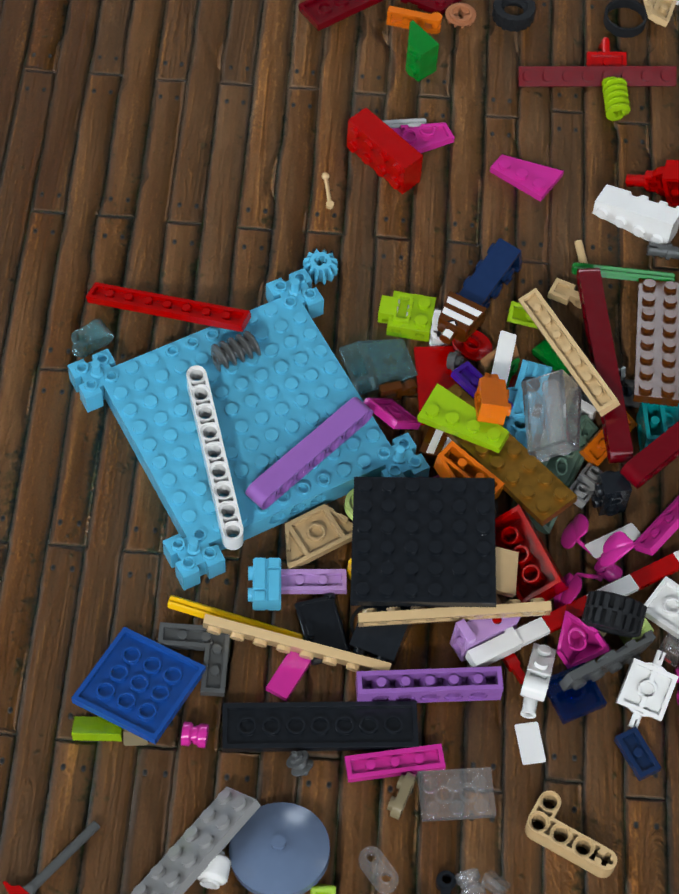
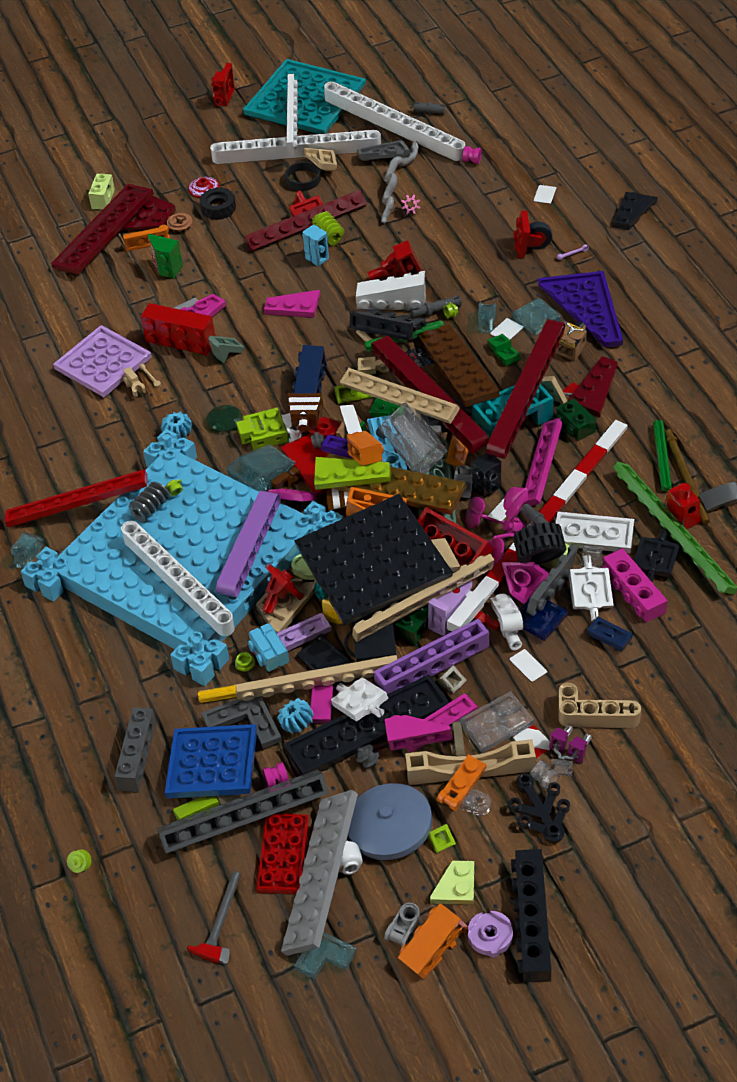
camera: 20 degrees left, 10 degrees down
none -> lavender plate [53,325,152,397]
none -> dark grey brick [114,707,156,792]
none -> tan plate [123,367,146,397]
none -> dark grey brick [156,770,329,853]
none -> lime plate [165,479,183,497]
none -> clear green dish [207,405,242,433]
none -> sand green slope [208,336,244,363]
none -> lime plate [235,652,255,672]
none -> red tile [256,814,309,894]
none -> red piece [262,563,304,614]
none -> medium azure gear [277,698,314,734]
none -> medium azure brick [302,225,329,266]
none -> white plate [331,677,388,721]
none -> black fence [349,309,427,341]
none -> dark pink slope [385,715,453,751]
none -> dark green brick [393,604,428,645]
none -> black sticker [405,346,434,368]
none -> tan arch [405,739,536,785]
none -> dark tan slope [436,665,467,694]
none -> orange plate [436,754,487,811]
none -> white sticker [513,724,550,758]
none -> dark grey pin [520,504,548,525]
none -> magenta piece [549,725,592,763]

